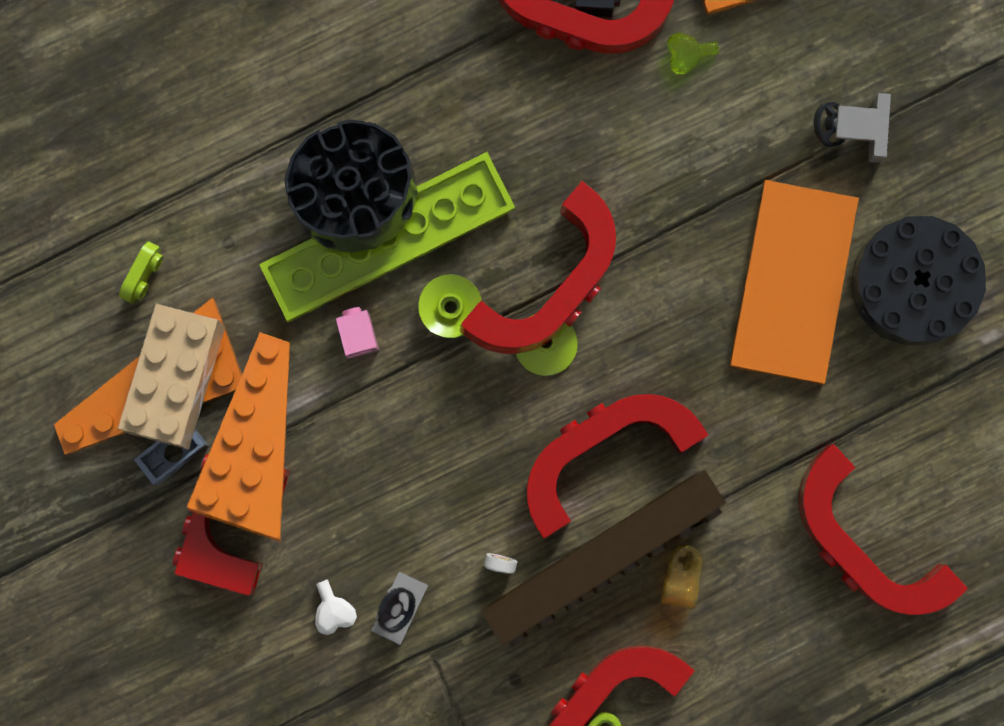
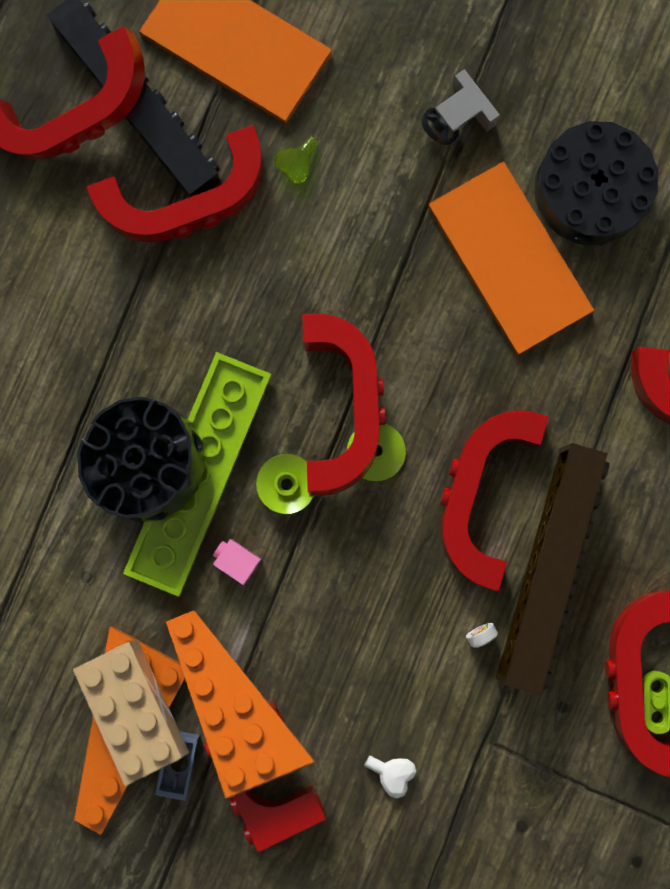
camera: 45 degrees left, 0 degrees up
lime plate [119,241,164,304] -> none
piece [371,572,428,645] -> none
clear yellow piece [661,545,703,609] -> none

